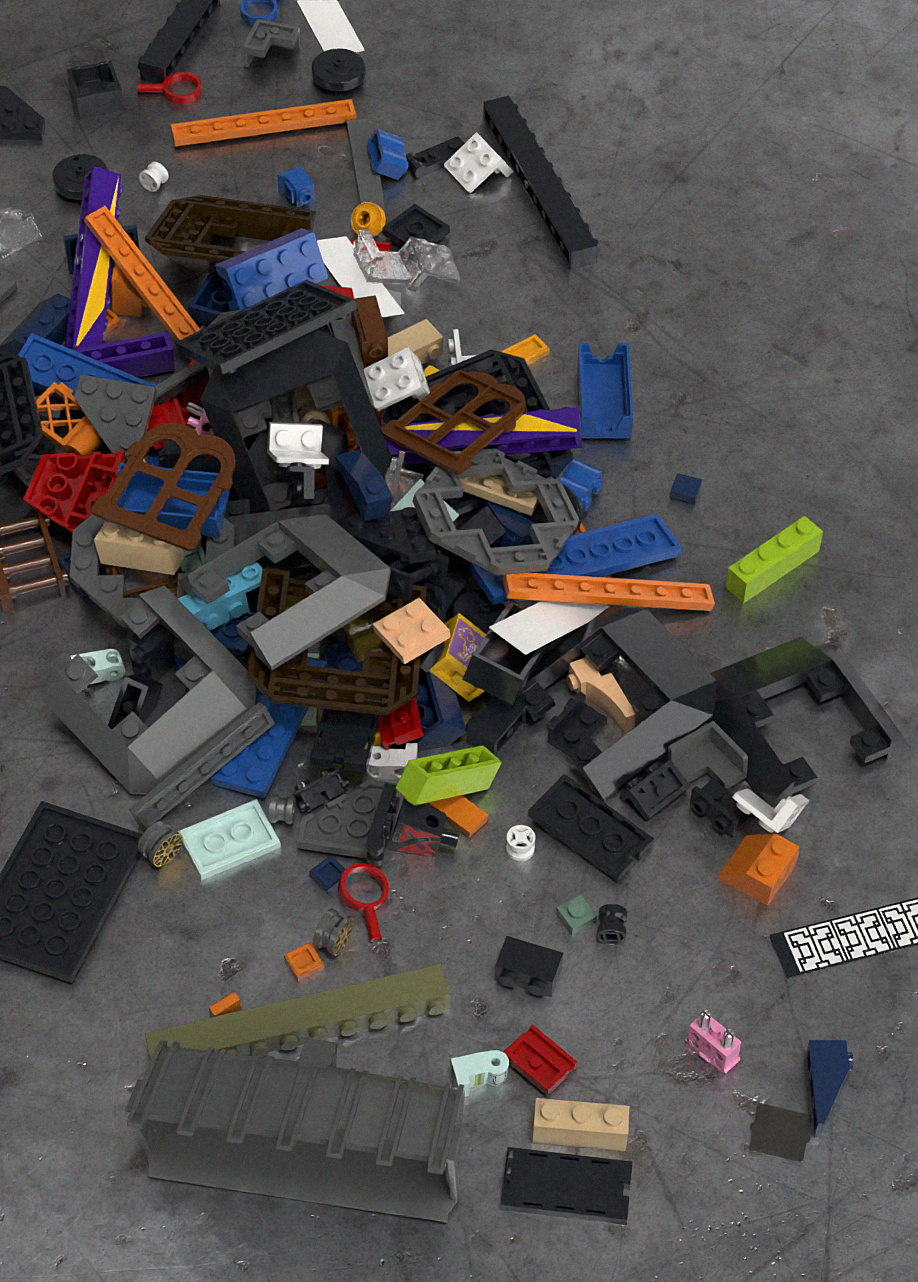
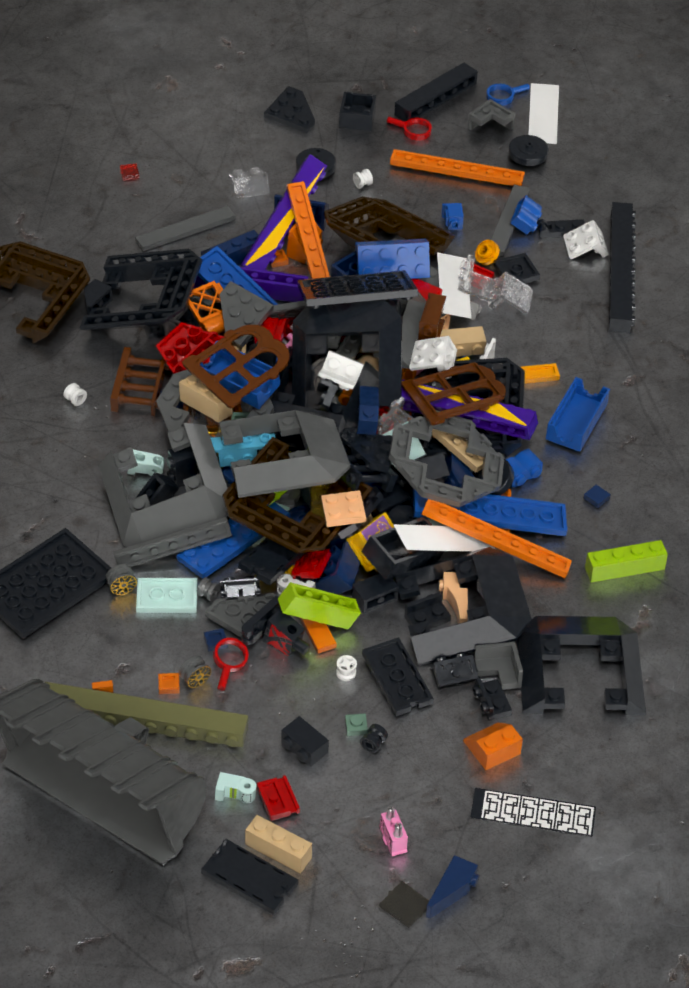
camera: 25 degrees right, 5 degrees down
white bracket [732,788,809,833] -> none

